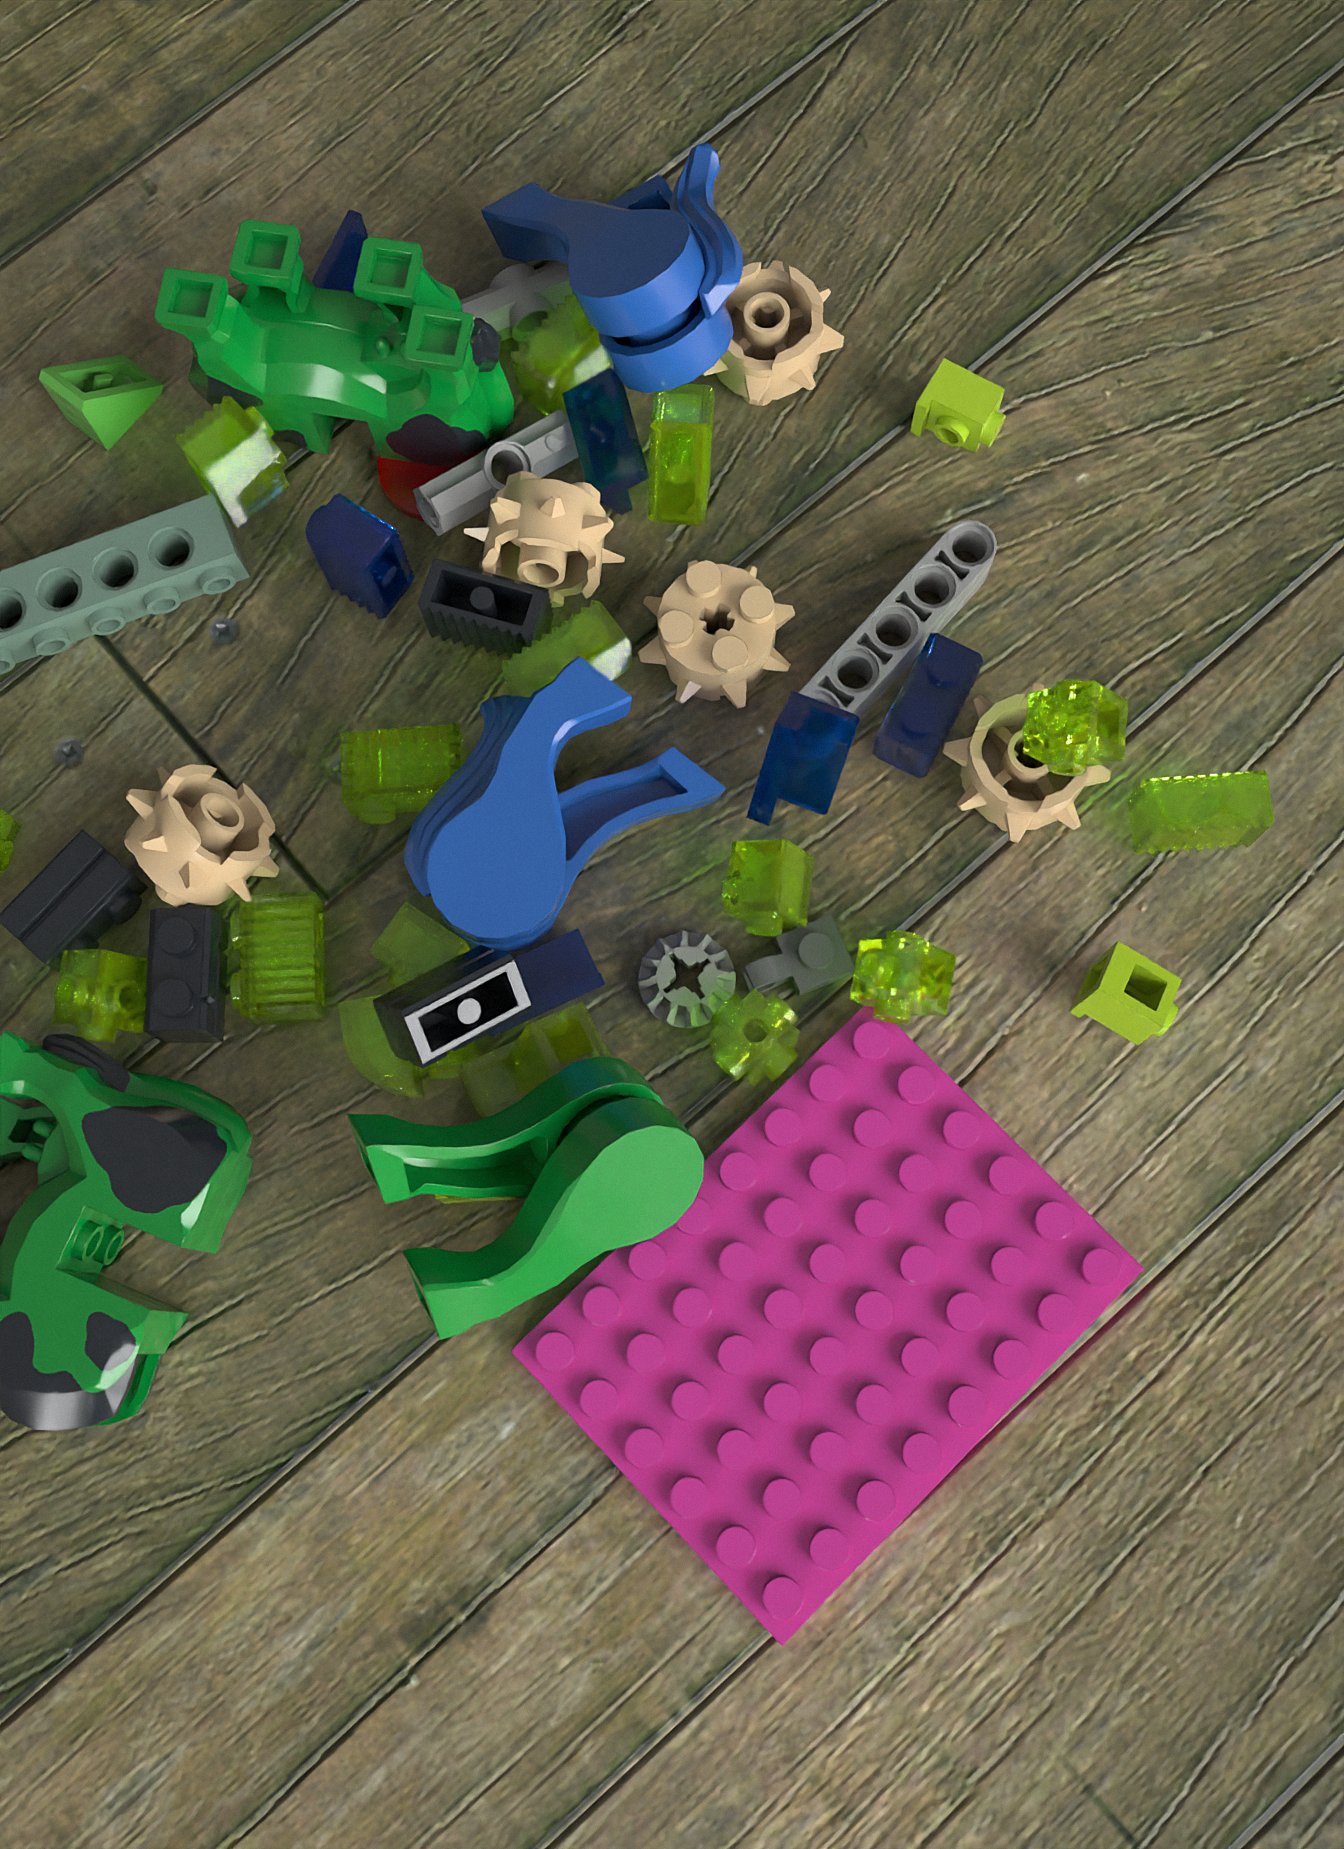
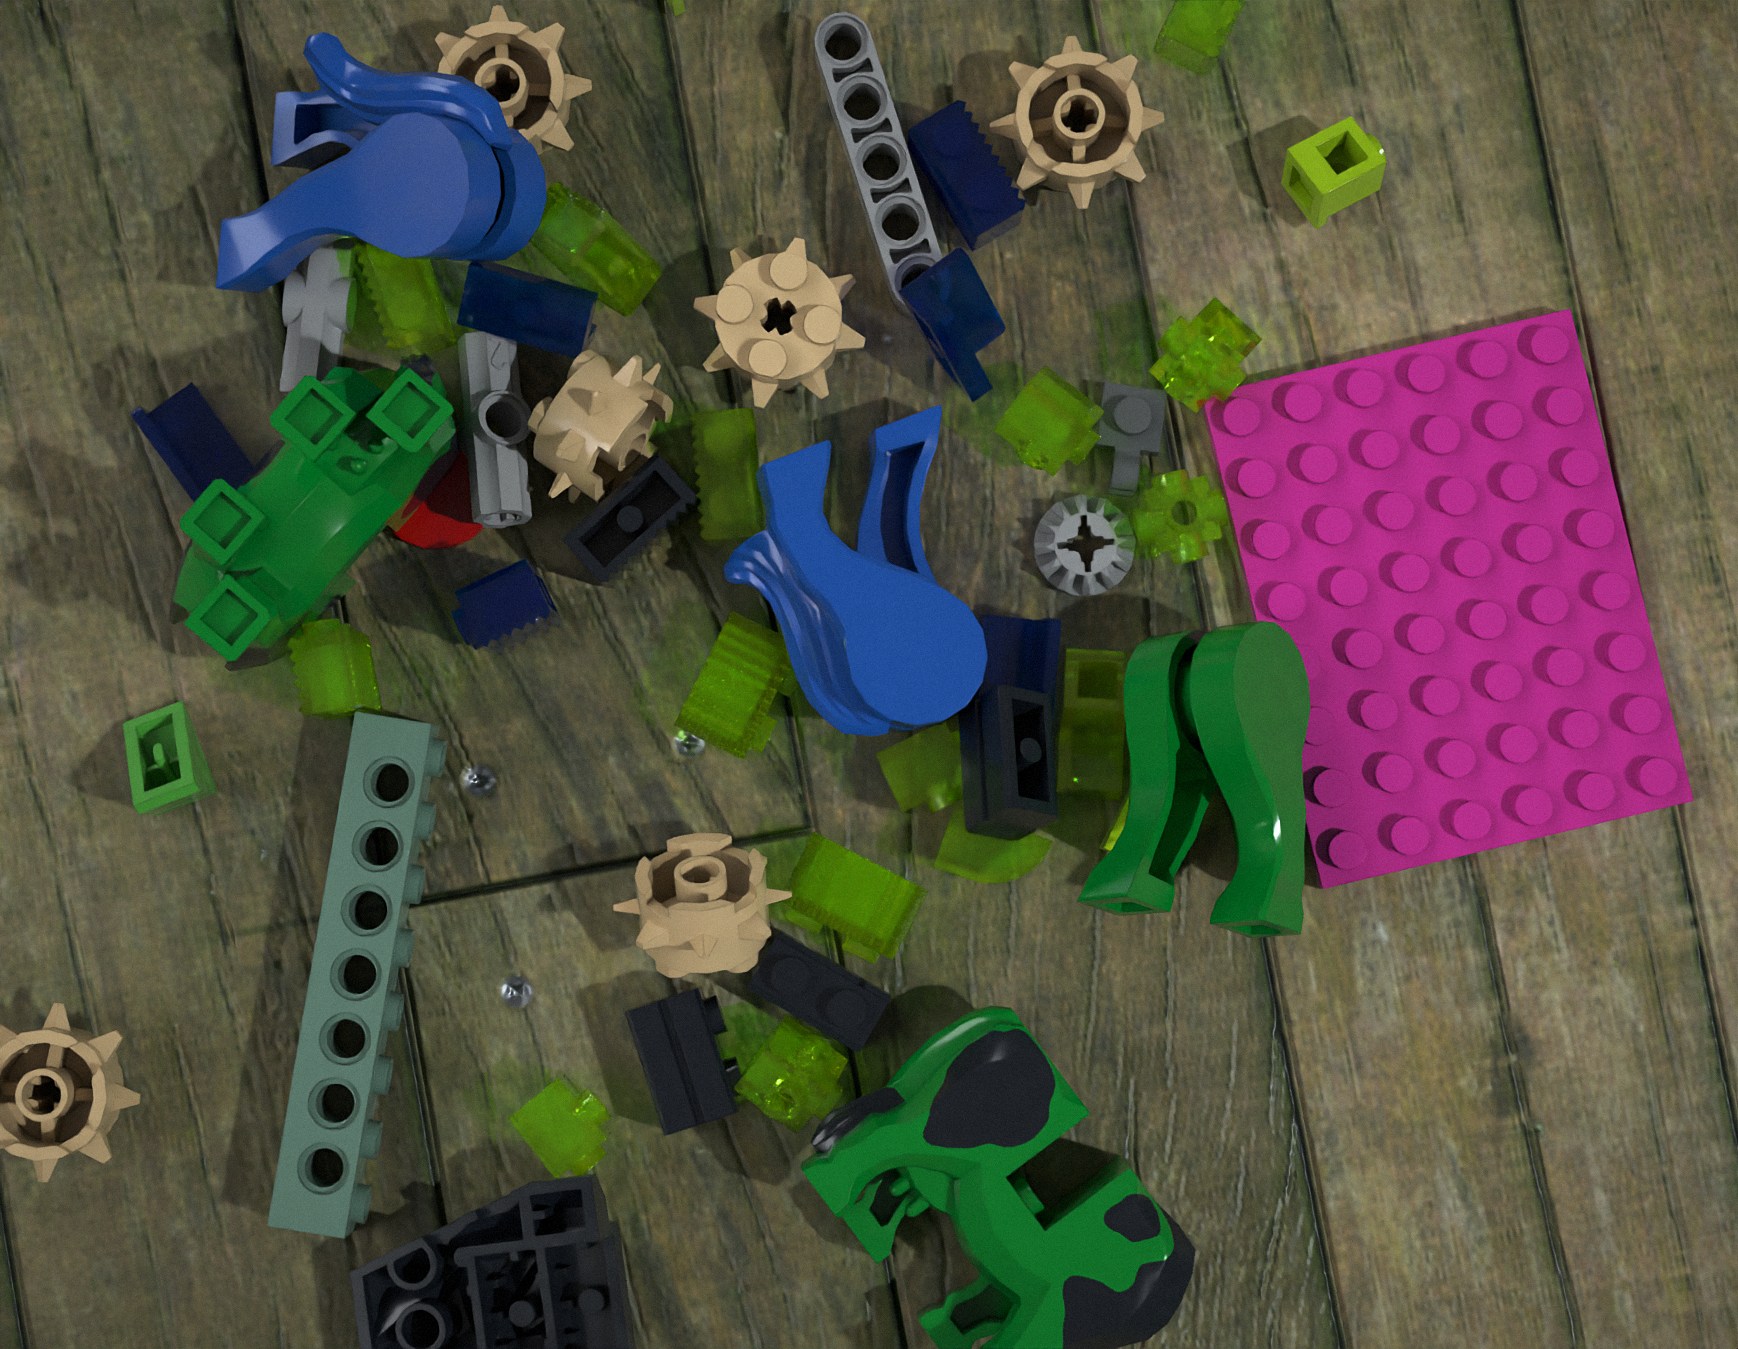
camera: 70 degrees left, 10 degrees up
clear neon green brick [1022,679,1128,776] -> none

